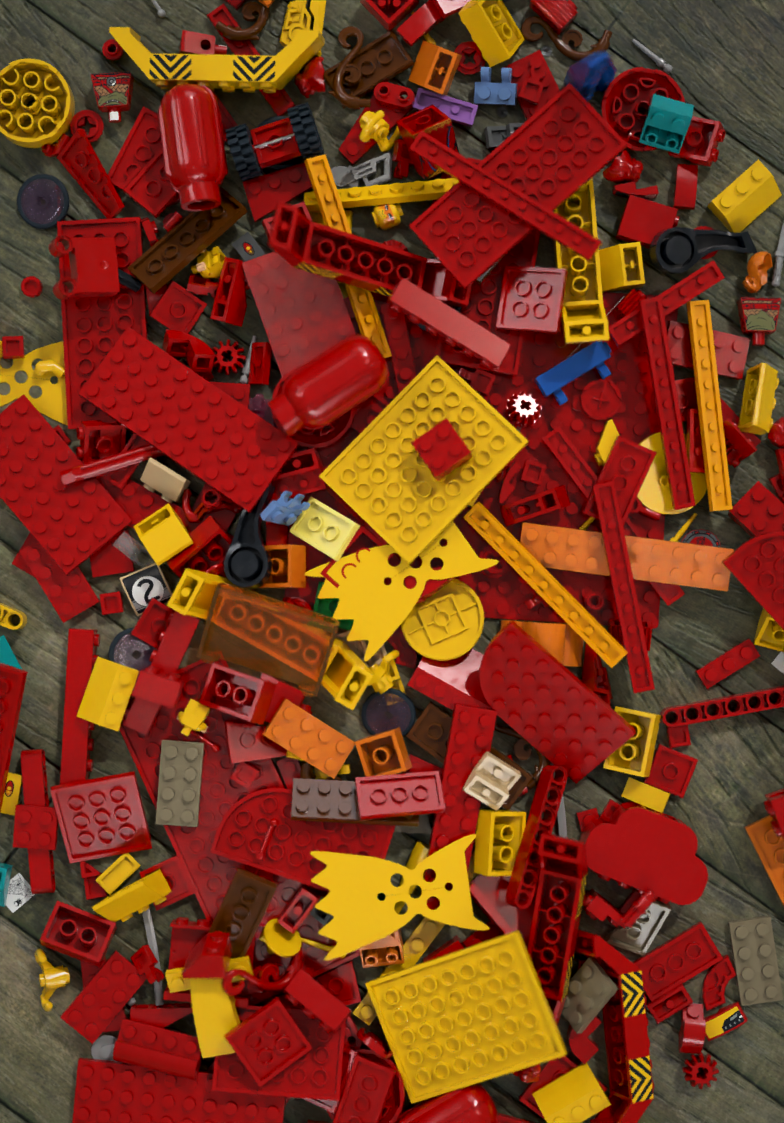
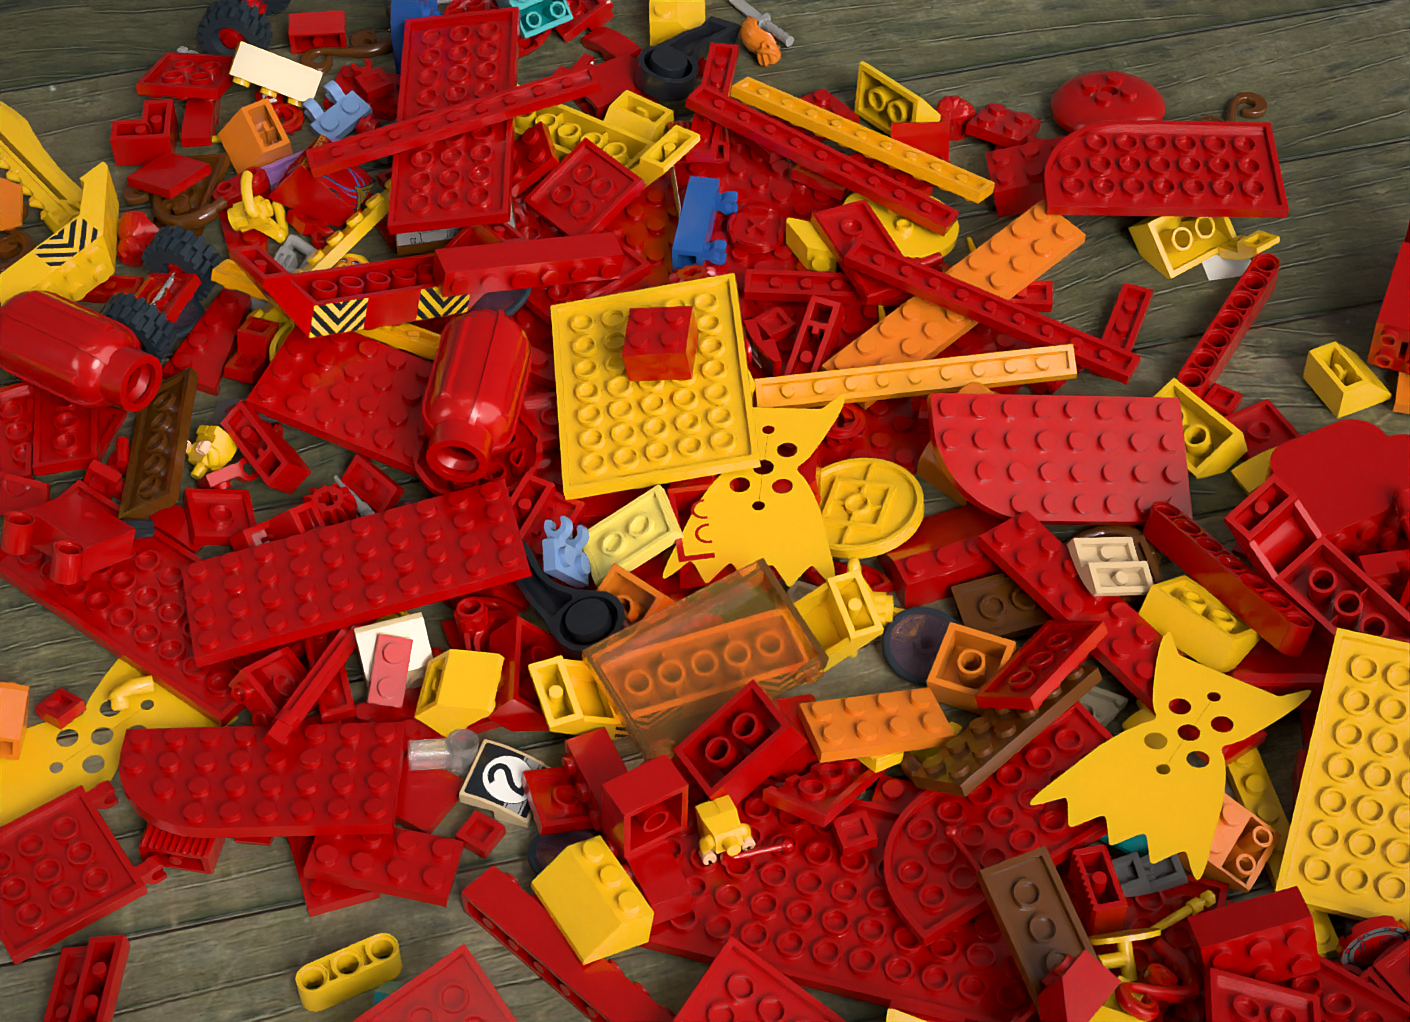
camera: 45 degrees left, 40 degrees down
red tile [21,276,43,298] -> none
dark tan plate [155,739,205,827] -> none
red hair [603,150,644,183] -> none
red plate [695,638,760,689] -> none
torso [737,297,781,346] -> none
none -> red tile [127,151,211,199]
none -> red plate [356,114,381,134]
none -> plate [366,634,413,709]
none -> red plate [512,121,560,198]
none -> red plate [1090,282,1154,380]
none -> yellow slope [1303,341,1392,419]

